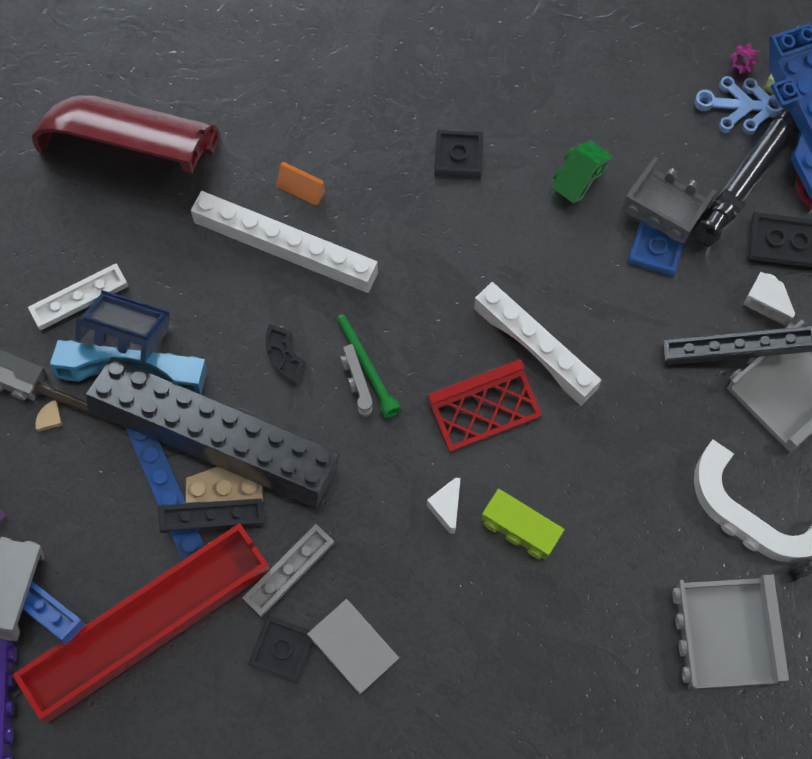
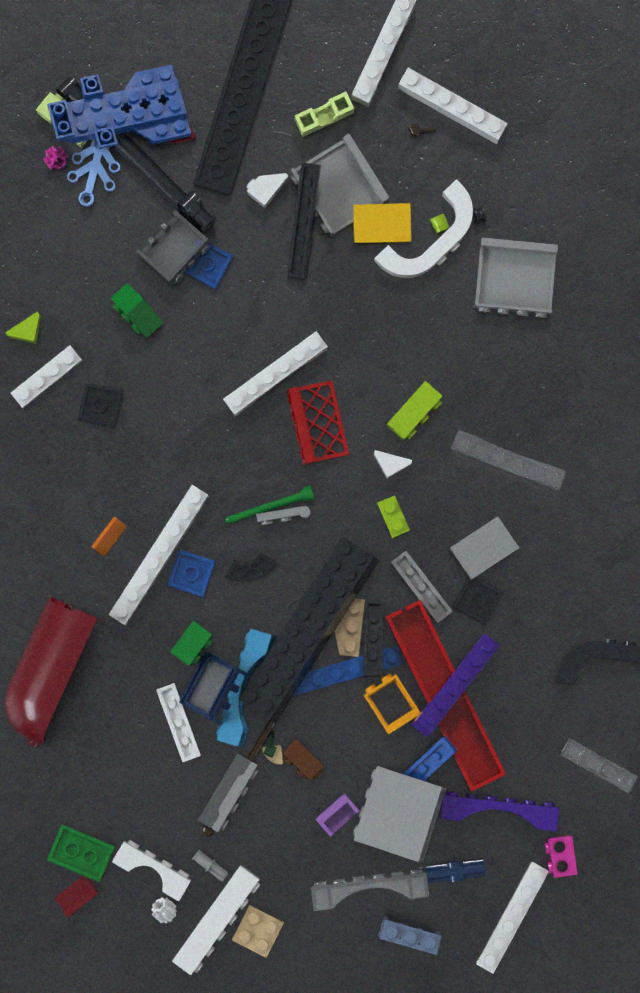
camera: 80 degrees left, 15 degrees up
none -> lime slope [5,311,42,343]
none -> white plate [11,345,82,408]
none -> blue tile [167,549,216,598]
none -> green brick [171,621,214,666]
none -> clear green hand [264,730,277,758]
none -> reddish brown brick [283,739,324,780]
none -> yellow tile [353,203,411,243]
none -> light orange window [363,673,420,734]
none -> lime plate [377,495,410,538]
none -> dark purple arch [411,633,500,737]
none -> lime hose [430,213,449,233]
none -> clear arch [450,430,566,491]

